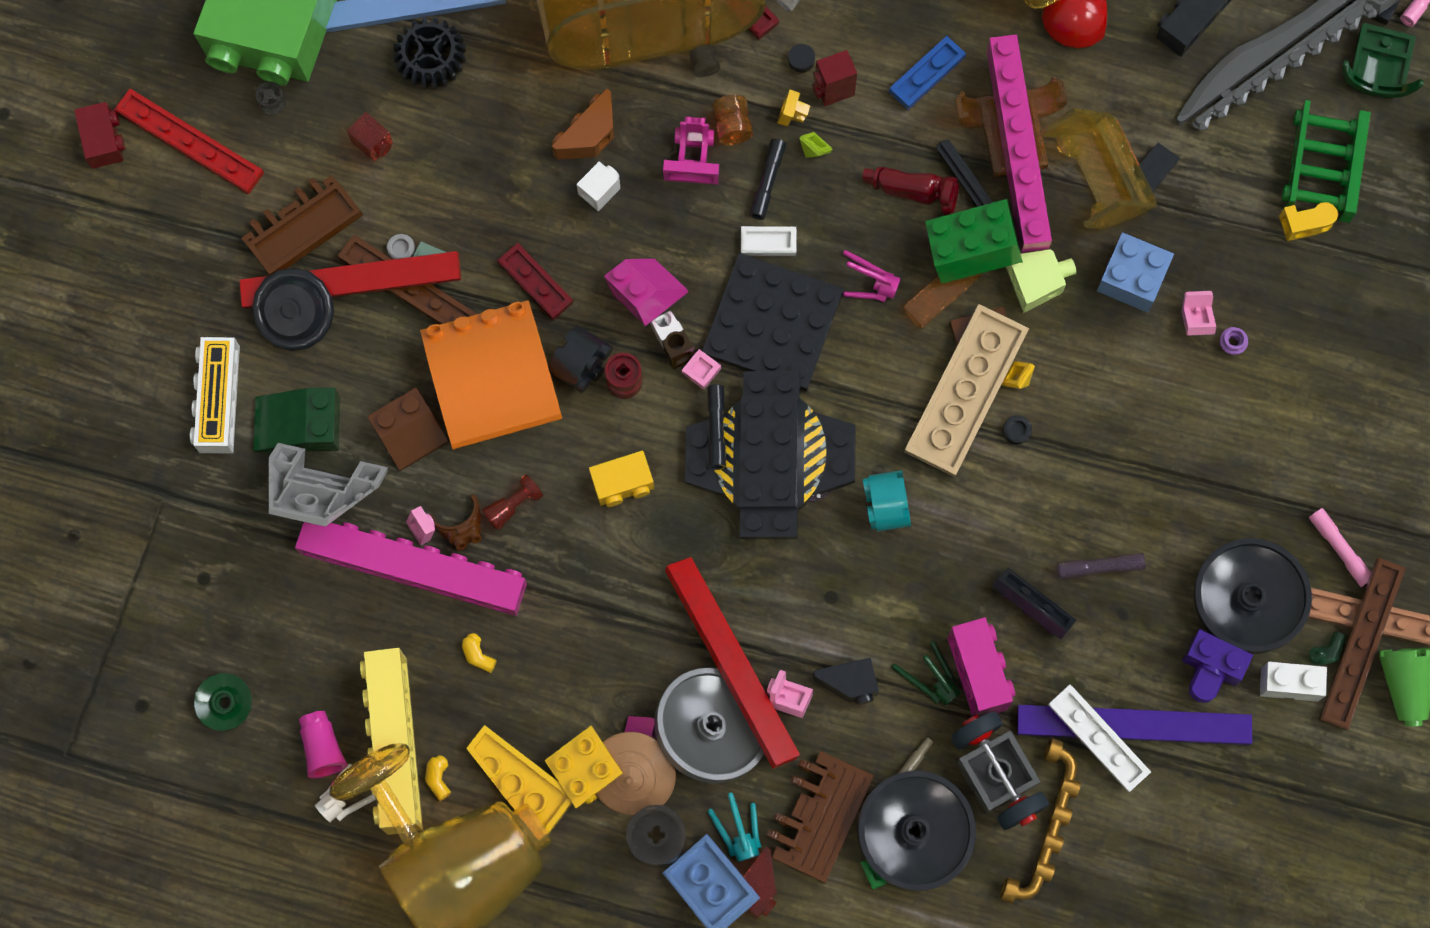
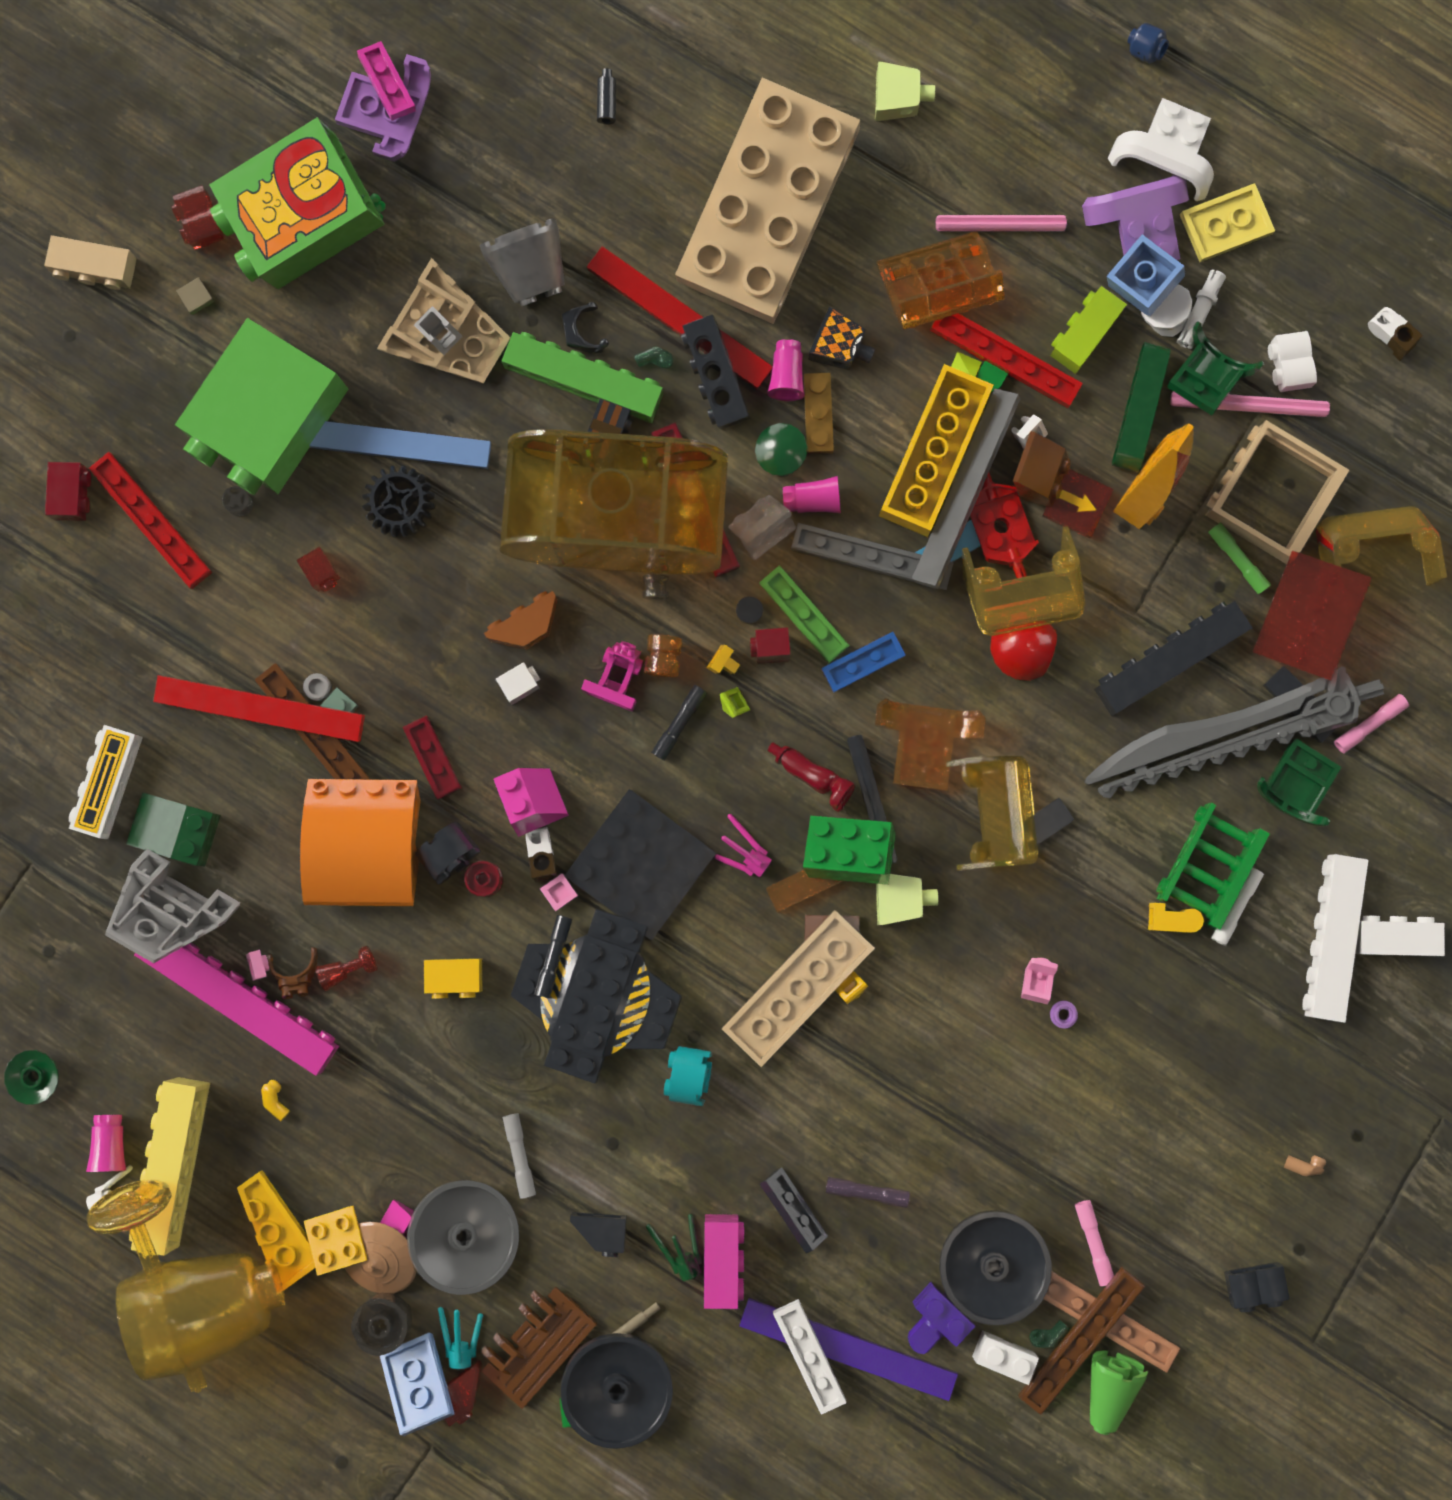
camera: 15 degrees right, 10 degrees up
reddish brown hinge [241,175,363,275] -> none
black piece [252,268,334,351] -> none
reddish brown slope [367,388,449,471] -> none
yellow arm [425,755,451,801] -> none
red tile [665,557,800,769] -> none
white tile [741,226,796,256] -> none
bright pink bracket [767,670,813,718] -> none
brick [951,711,1049,830] -> none
dark pink brick [986,34,1052,254] -> none
pearl gold bar [1000,738,1081,904] -> none
black tile [1002,415,1032,445] -> none
medium blue brick [1097,232,1174,313] -> none
none -> light grey piece [502,1113,536,1199]
none -> bright green tile [759,565,850,664]
none -> white piece [1211,868,1264,946]

